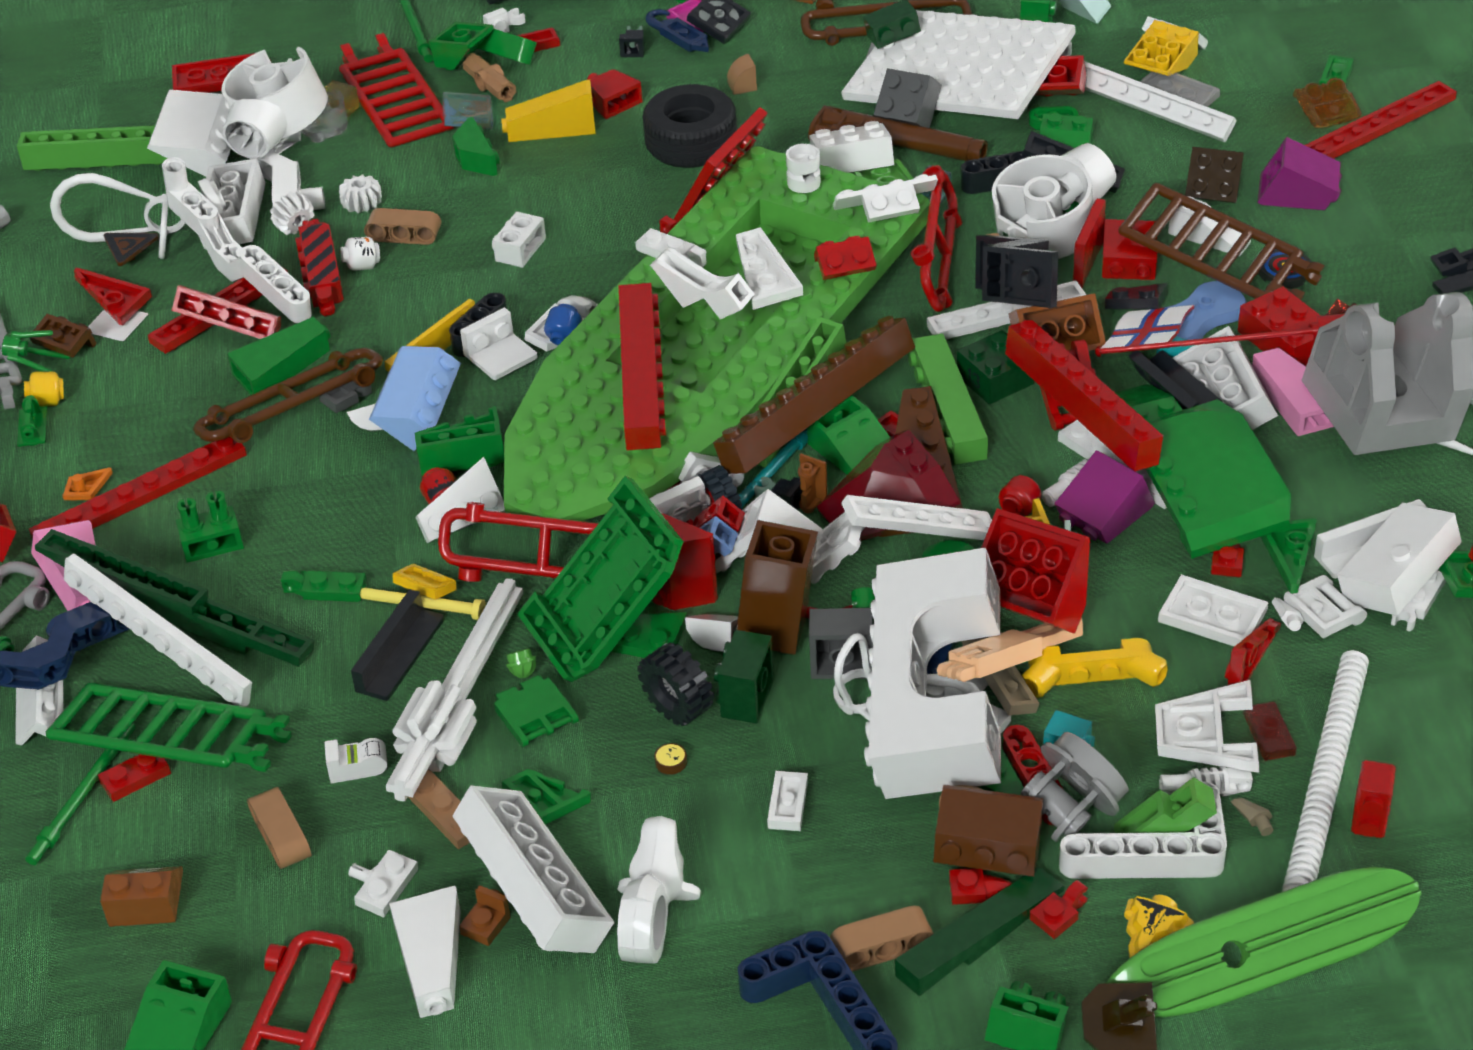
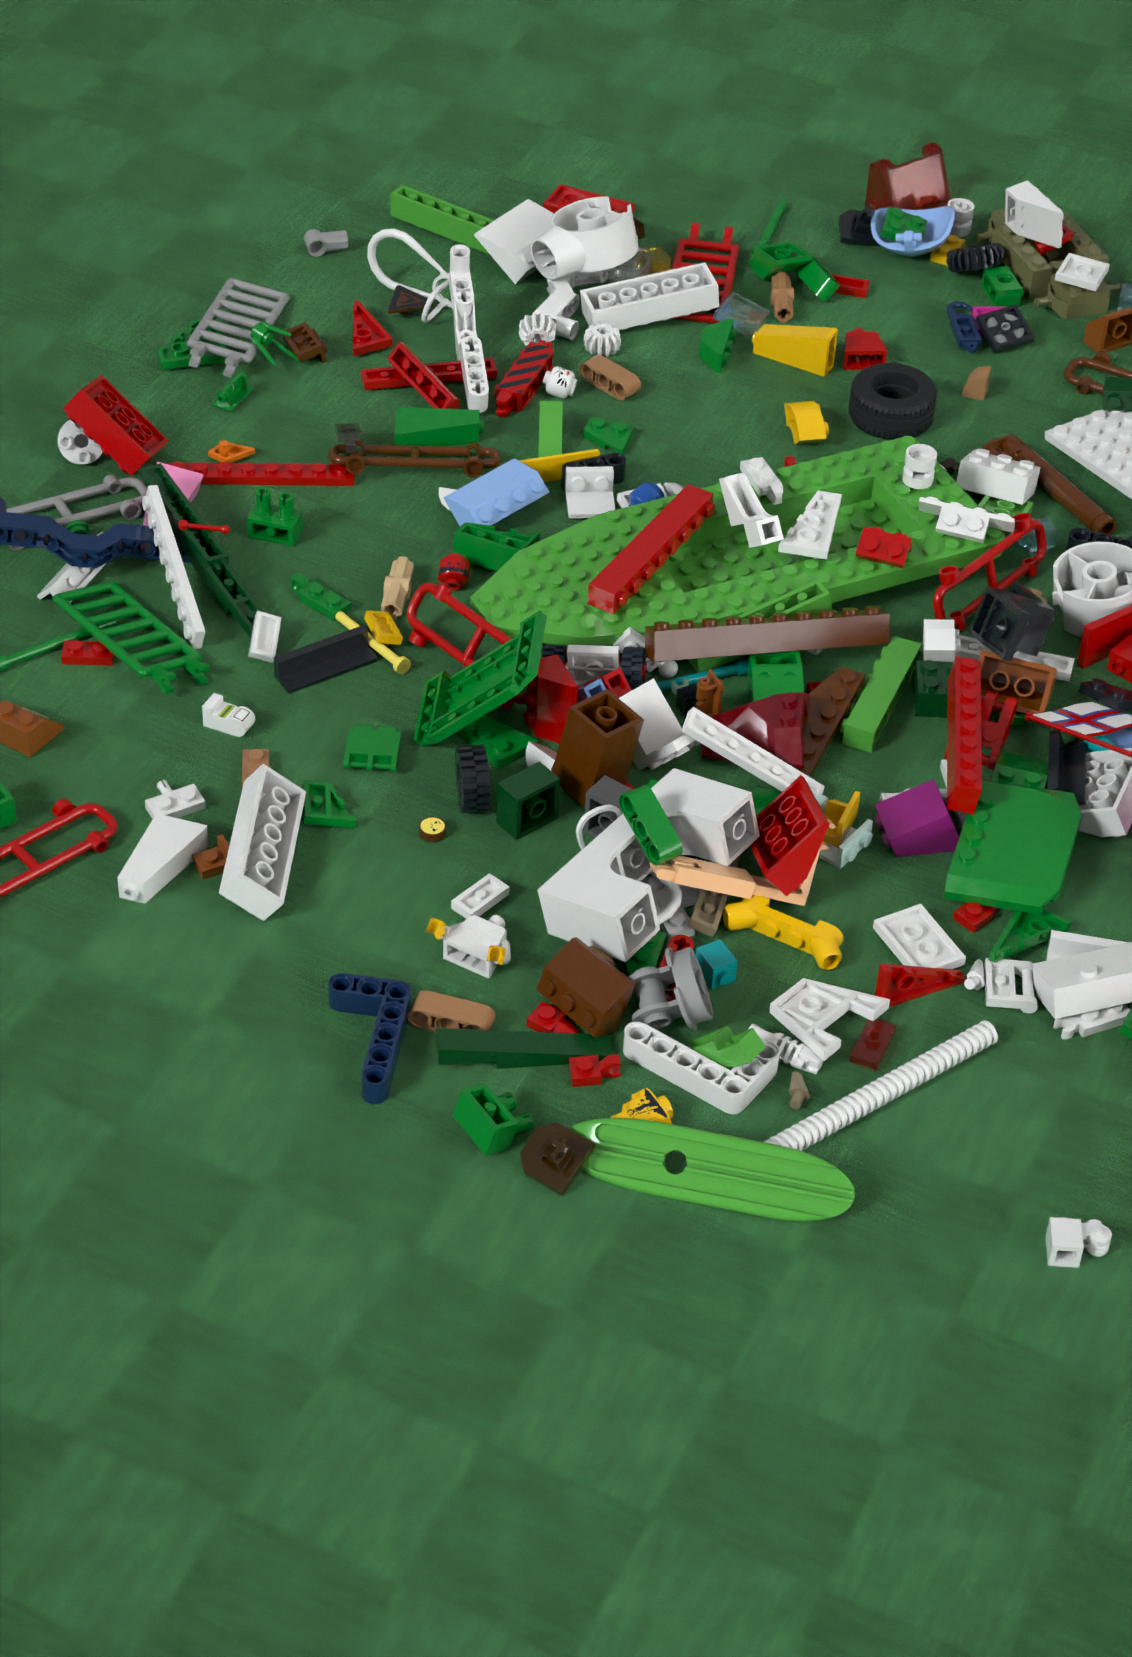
camera: 30 degrees right, 0 degrees up
yellow head [24,371,64,407] -> none
white sticker [88,310,148,341] -> none
white plate [197,178,226,214] -> none
white brick [199,158,266,249] -> none
medium nougat beam [247,787,312,870] -> none
dark grey plate [319,381,372,413] -> none
white axle [386,579,523,801] -> none
white wing [415,457,505,543] -> none
white plate [483,8,525,33] -> none
white brick [492,211,546,267] -> none
bright green plate [506,648,536,678] -> none
white animal [617,816,701,964] -> none
black piece [619,26,645,57] -> none
red plate [673,107,768,222] -> none
dark grey brick [874,68,942,128] -> none
red head [998,475,1042,517] -> none
red brick [1351,760,1396,838] -> none
none -> red hinge [178,520,230,534]
none -> white tile [248,611,282,663]
none -> clear smoke plate [335,422,362,453]
none -> tan piece [381,556,414,619]
none -> white torso [426,915,511,979]
none -> bright green slope [538,401,563,458]
none -> white brick [580,262,719,330]
none -> green wing [583,417,634,455]
none -> green beam [619,785,683,866]
none -> yellow brick [784,401,829,445]
none -> white brick [923,619,960,662]

